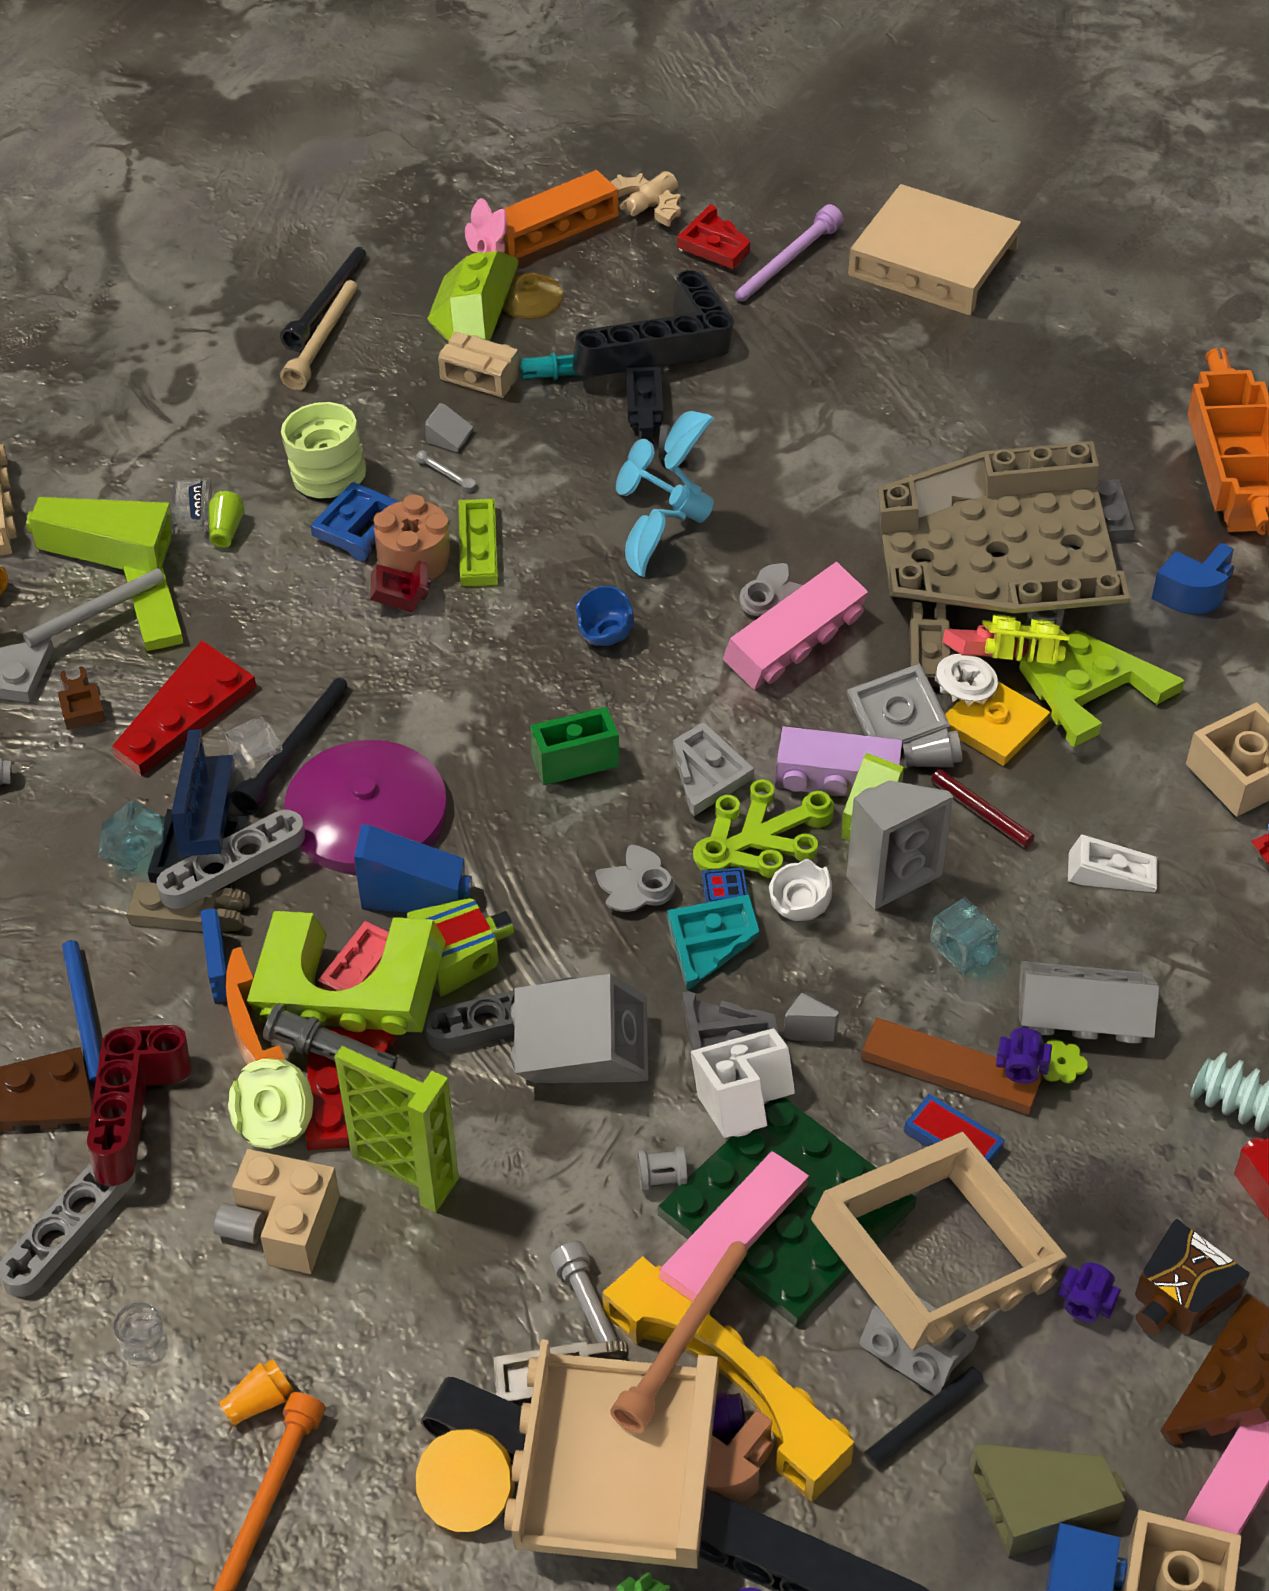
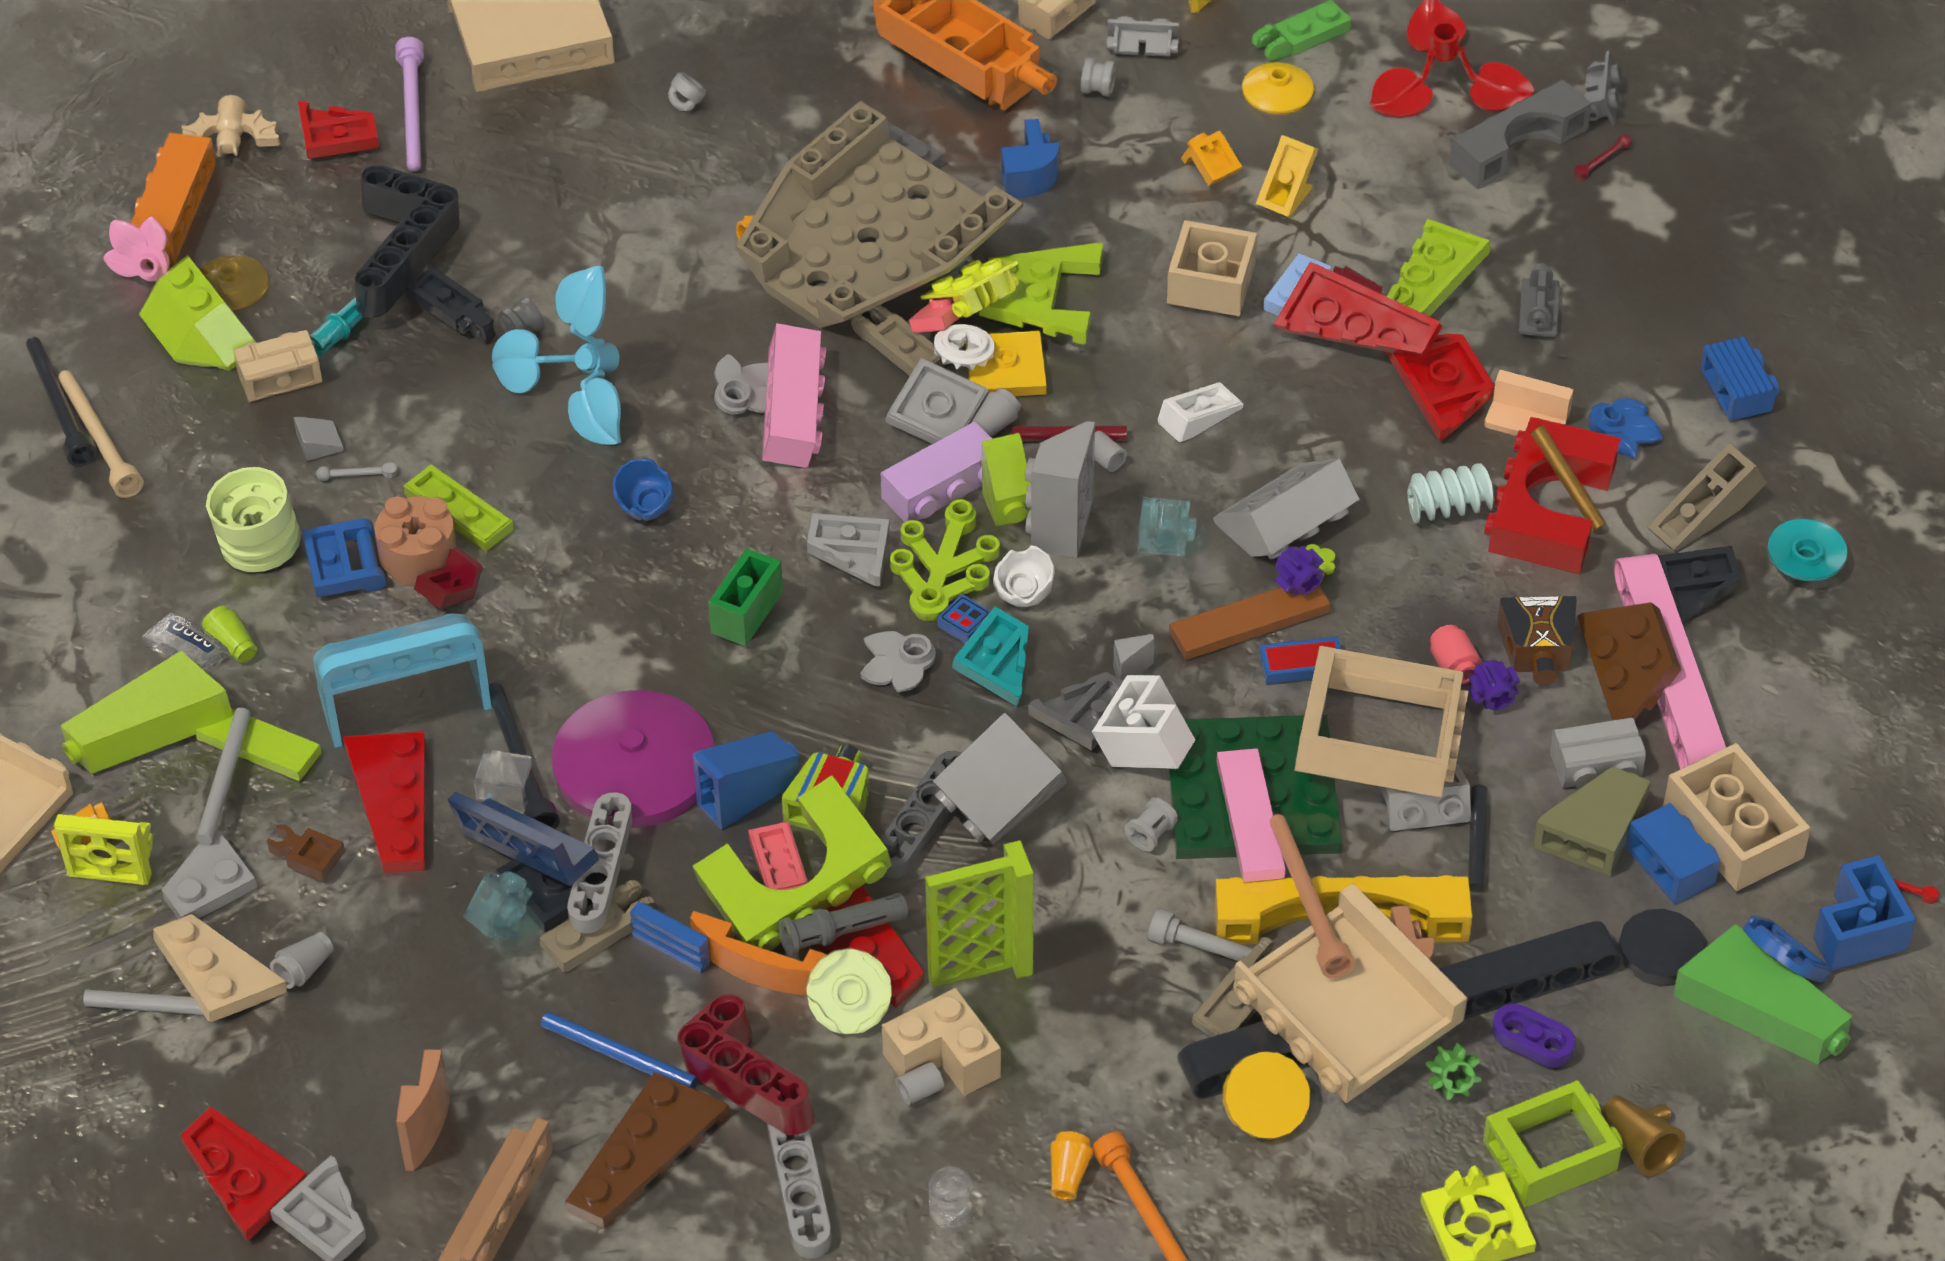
camera: 45 degrees left, 0 degrees up
none -> medium azure windscreen [313,614,492,748]
none -> light grey tile [668,72,707,111]
none -> light grey hinge [1094,431,1127,472]
none -> coral brick [1430,625,1482,684]
none -> light grey brick [1550,718,1646,789]

